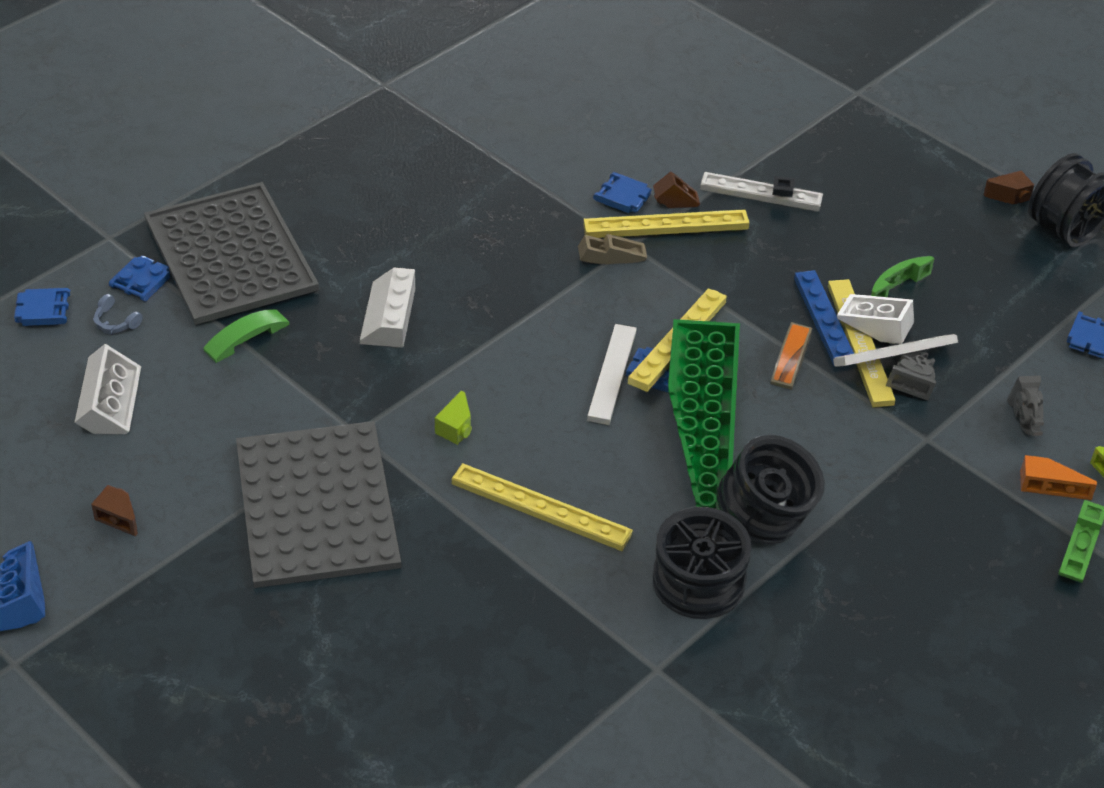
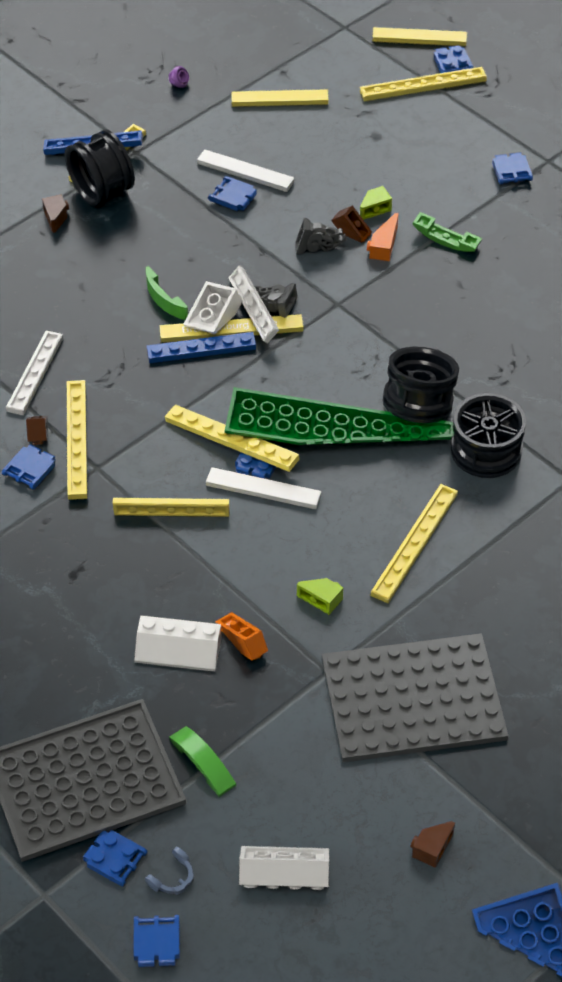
camera: 85 degrees left, 5 degrees up
dark tan slope [578,234,647,264] -> none
slope [770,322,812,390] -> none
black plate [772,176,795,197] -> none
none -> light yellow tile [113,498,230,517]
none -> orange slope [215,612,268,661]
none -> reddish brown slope [331,205,372,243]

